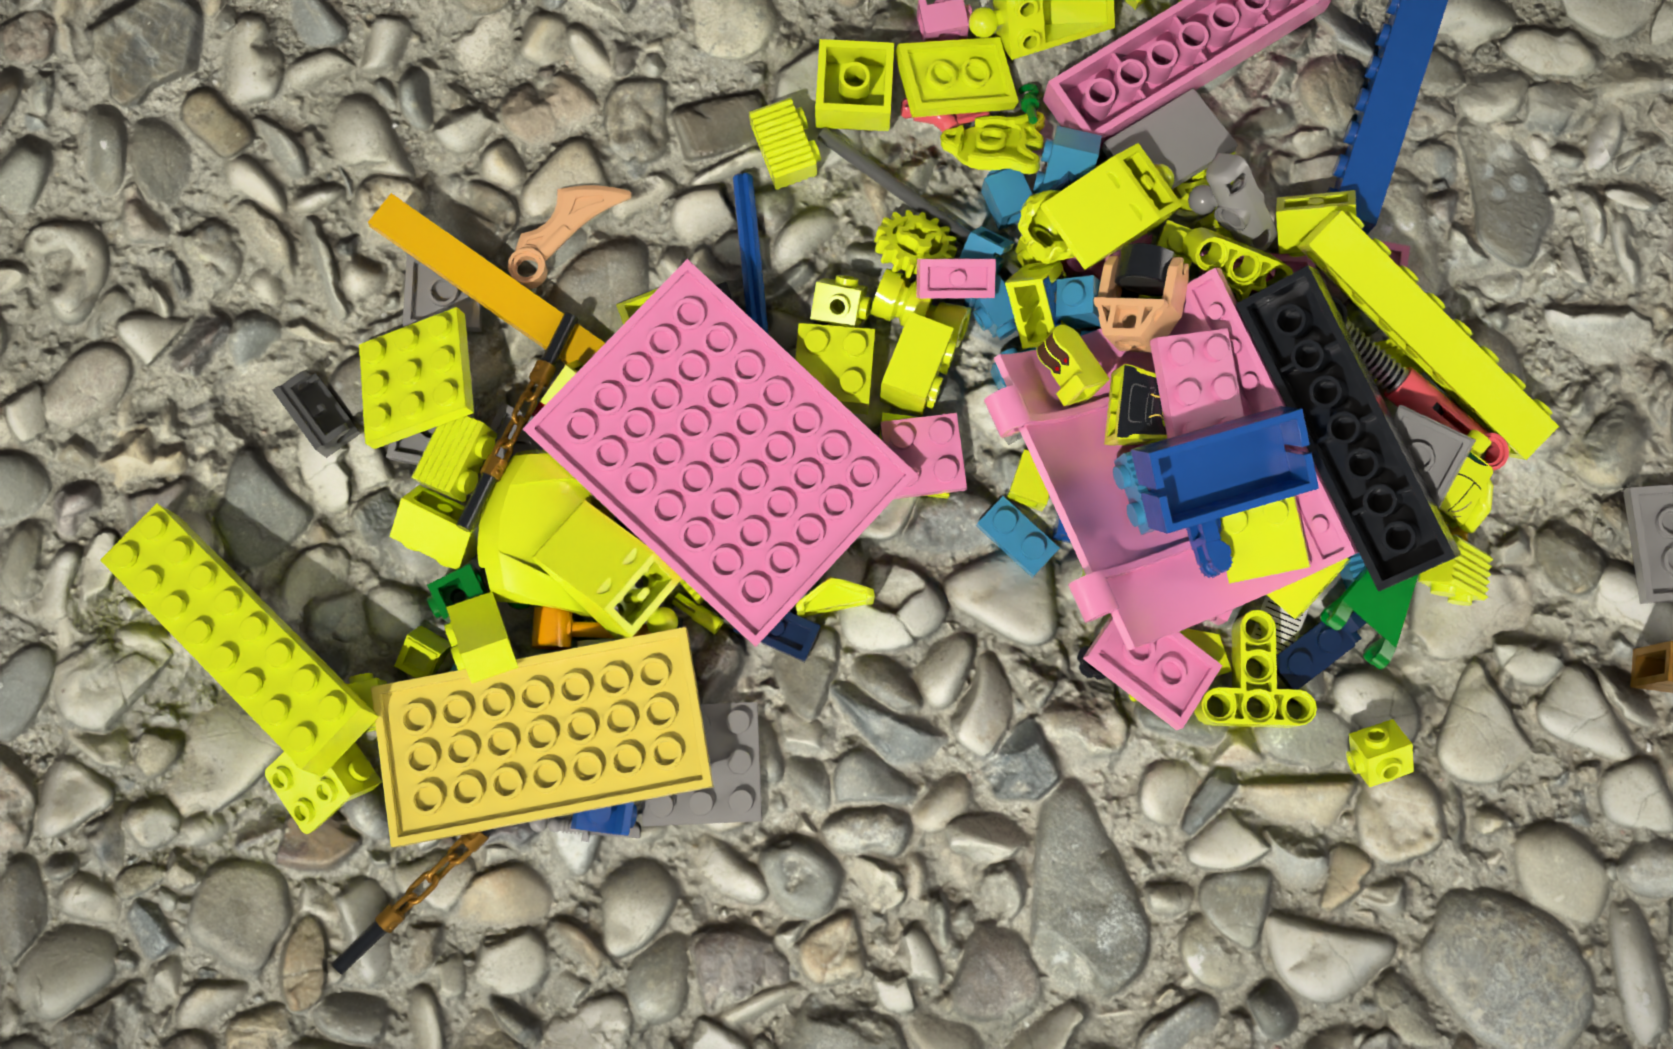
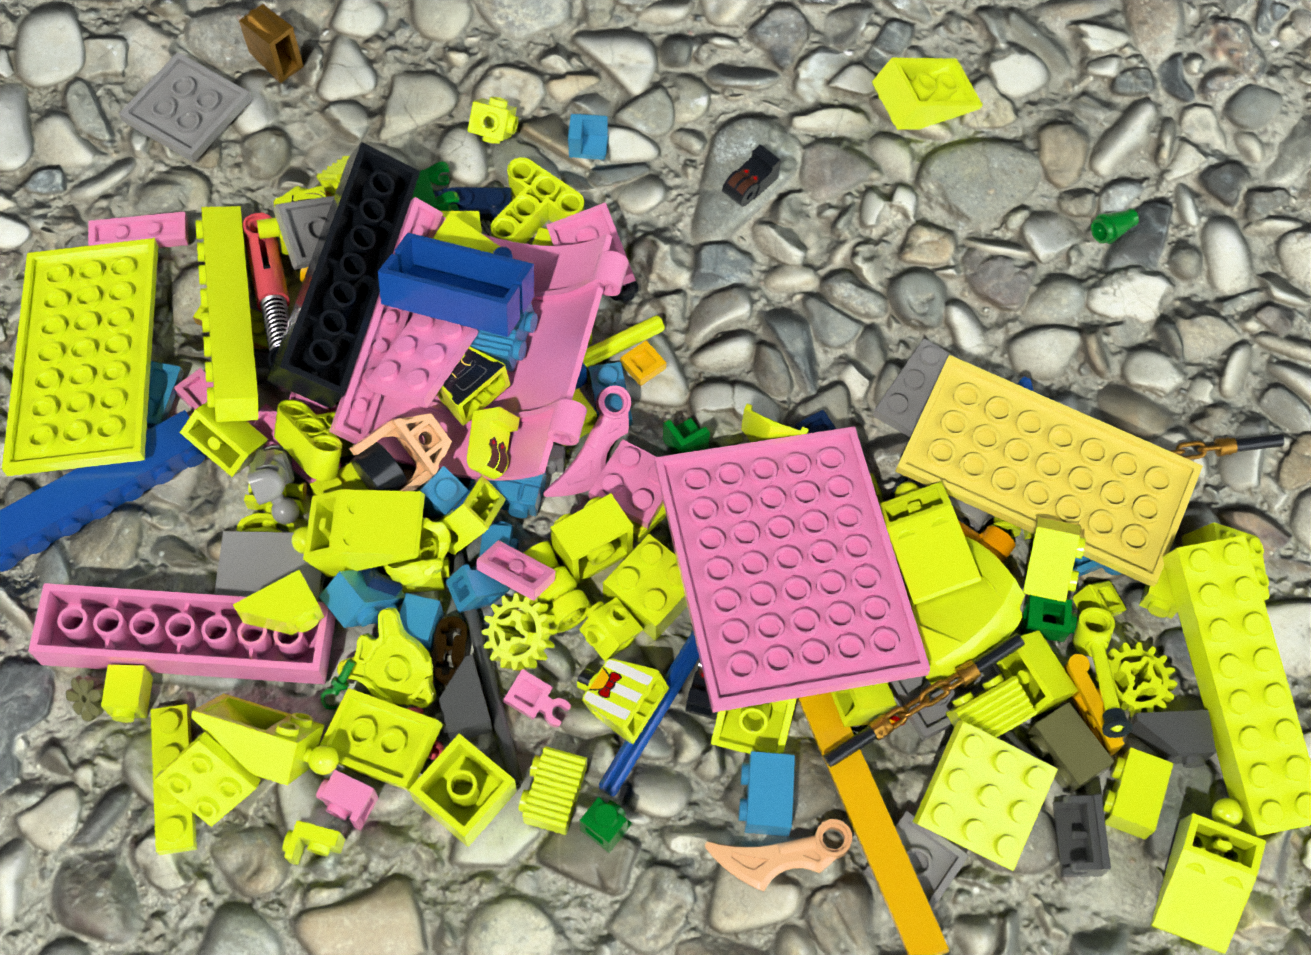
camera: 145 degrees left, 15 degrees down
none -> neon yellow plate [2,238,159,476]
none -> bright pink plate [88,212,188,248]
none -> dark azure hinge [147,361,184,428]
none -> neon yellow slope [233,570,325,635]
none -> dark brown beam [431,616,468,686]
none -> dark grey slope [435,654,493,742]
none -> bright pink plate [502,669,571,728]
none -> bright pink piece [543,385,631,497]
none -> dark azure panel [568,114,608,160]
none -> torso [577,658,669,744]
none -> green brick [579,797,632,853]
none -> neon yellow axle [583,315,665,368]
none -> yellow plate [620,340,666,387]
none -> green panel [663,418,710,455]
none -> black leg [722,144,781,207]
none -> dark azure brick [738,751,795,836]
none -> olive brick [1027,702,1114,794]
none -> yellow plate [1063,654,1125,756]
none -> neon yellow piece [1073,607,1133,738]
none -> neon yellow gear [1096,642,1177,719]
none -> neon yellow brick [1102,748,1173,840]
none -> dark grey slope [1130,710,1216,768]
none -> neon yellow slope [1150,798,1266,954]

